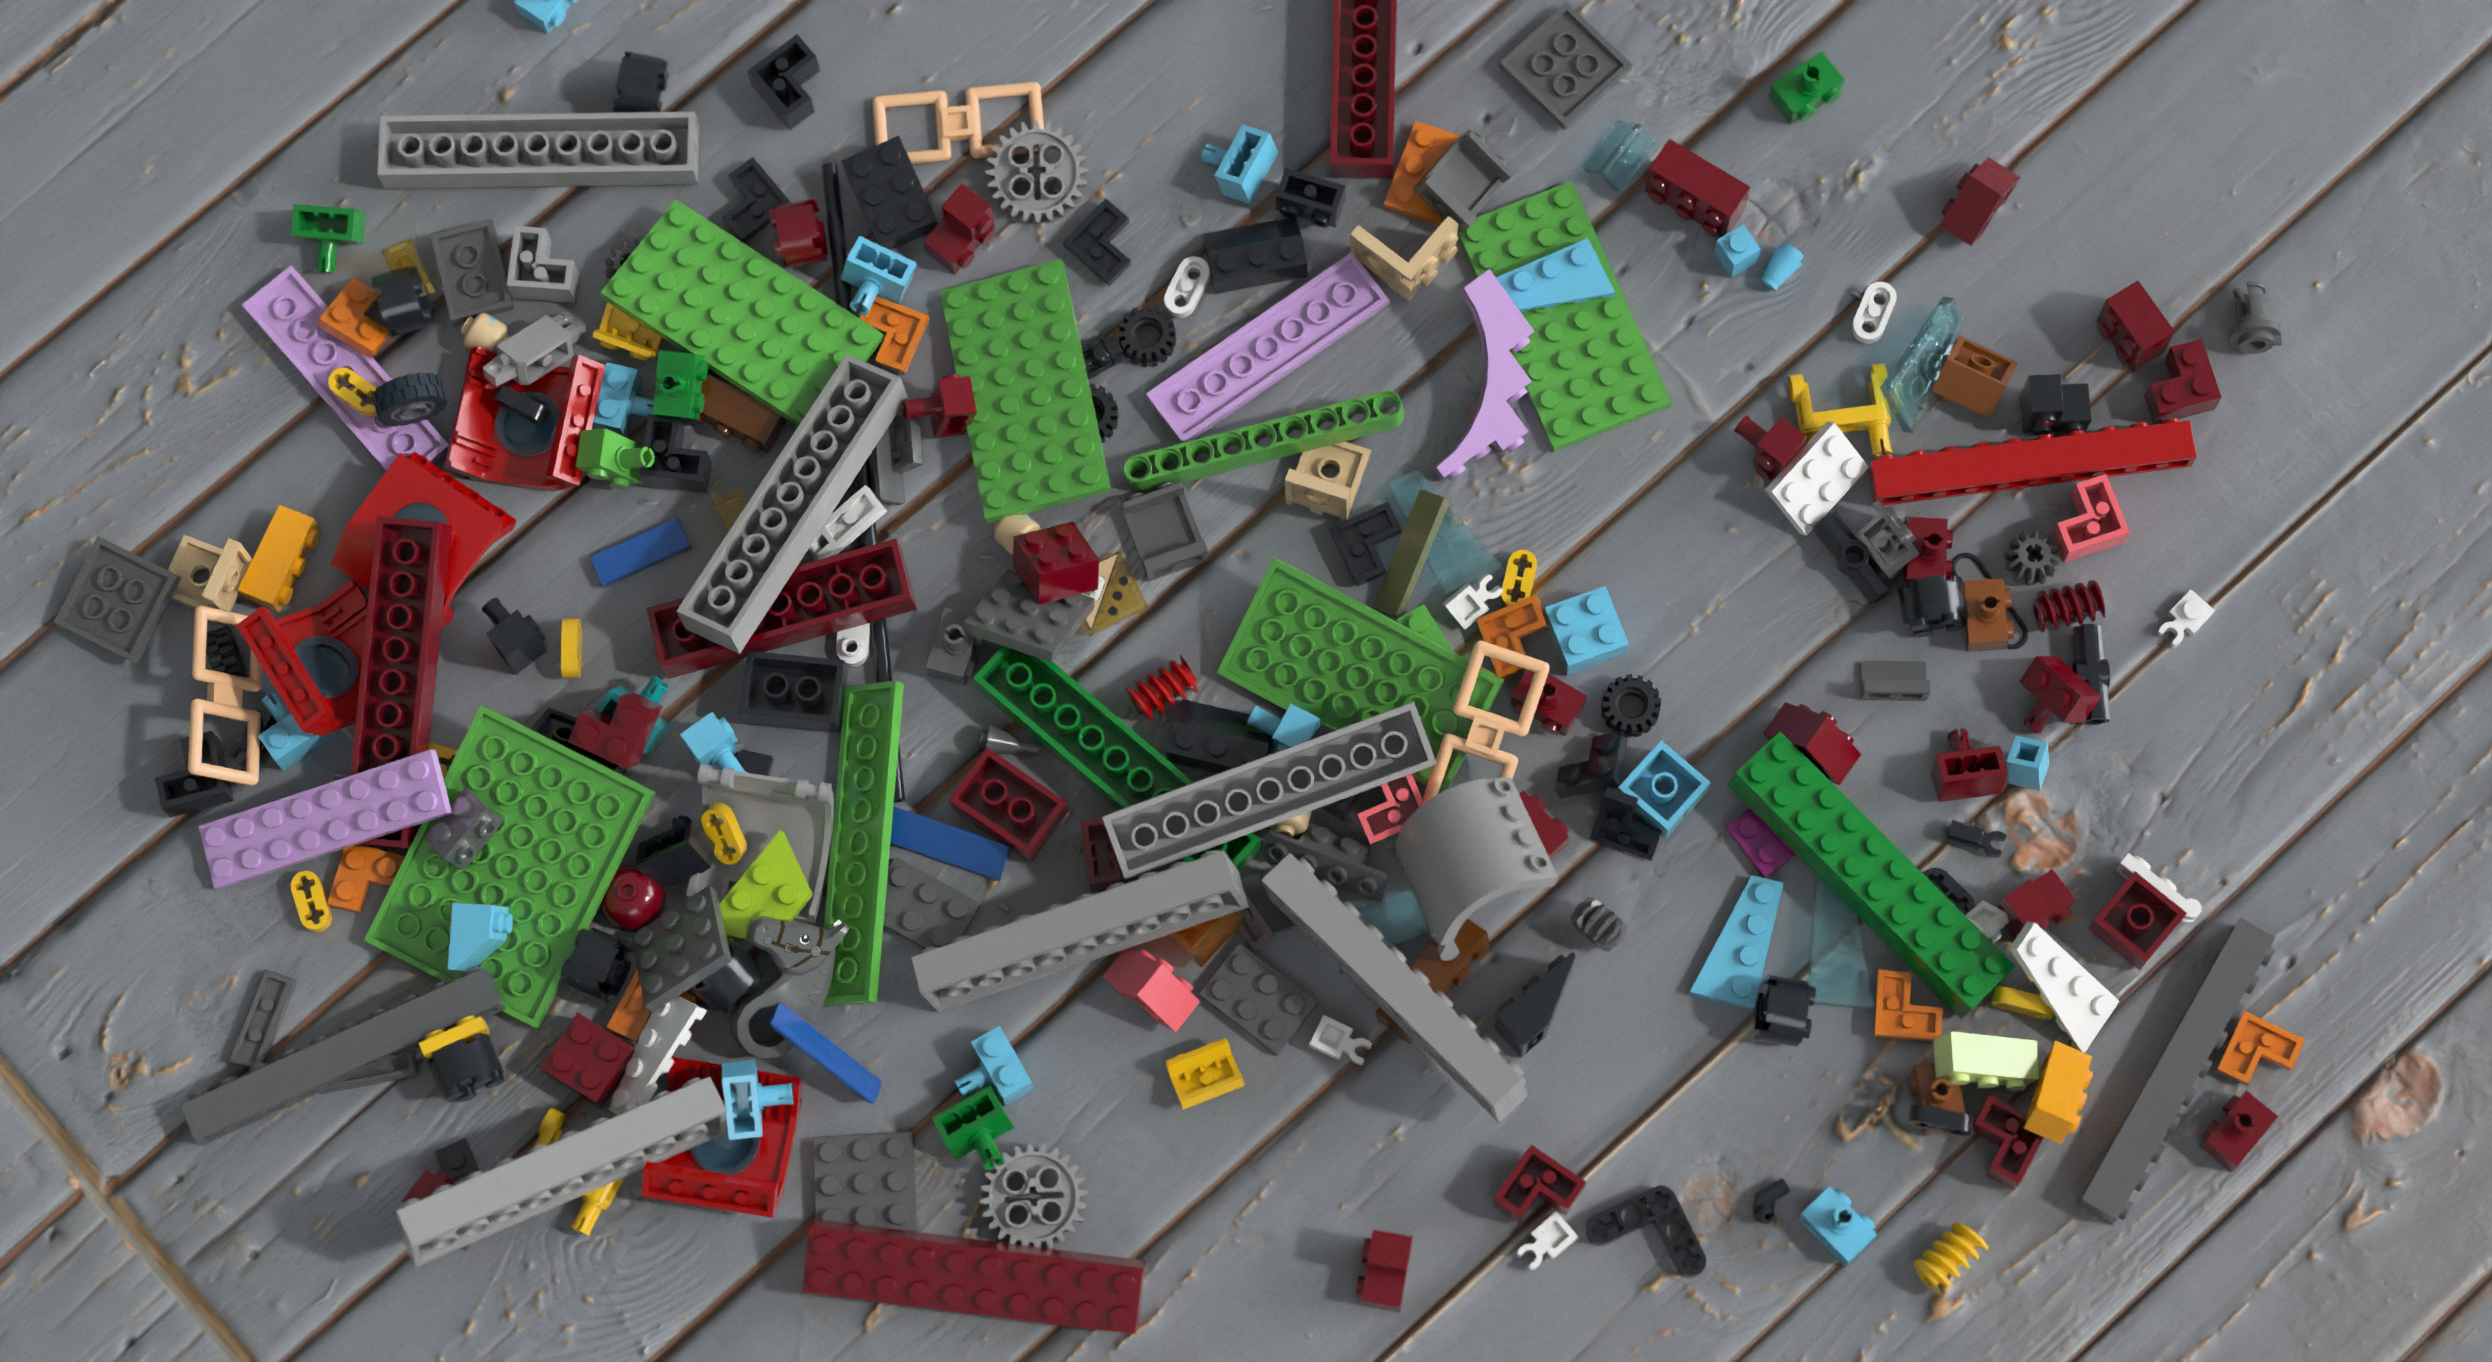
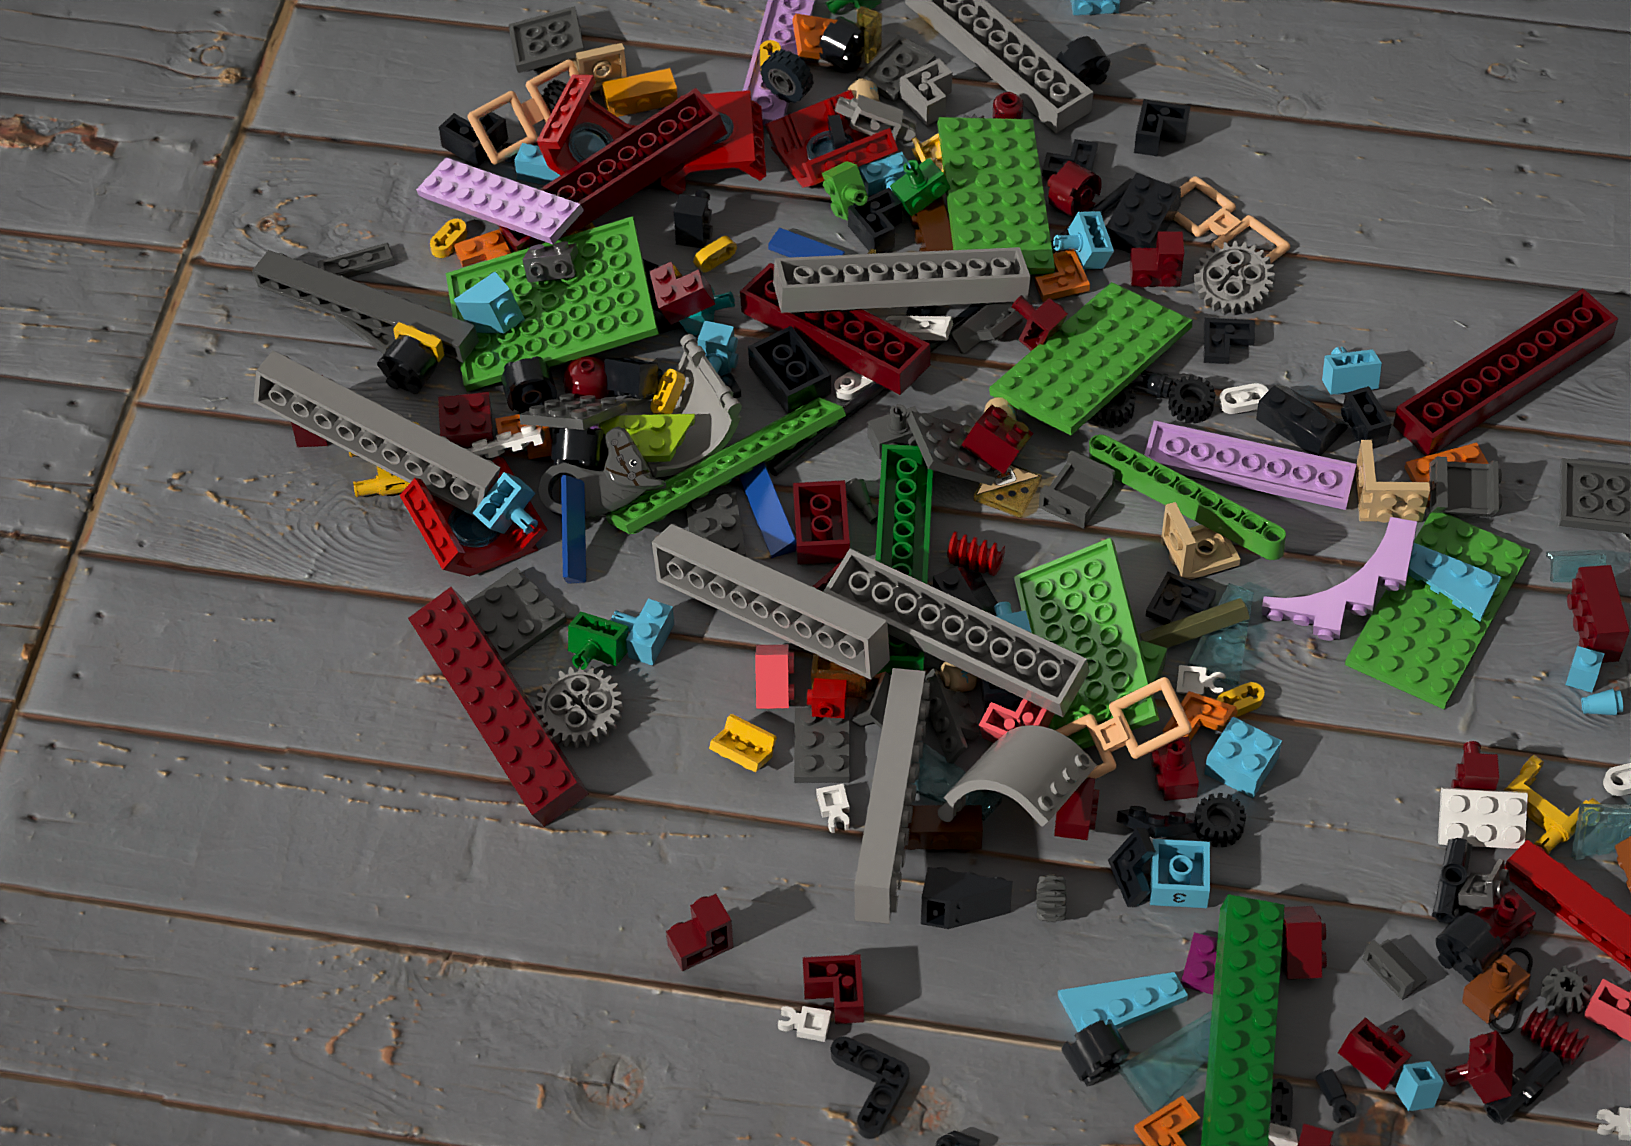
camera: 50 degrees right, 20 degrees down
none -> red brick [807,678,847,719]
none -> dark red head [993,92,1023,119]

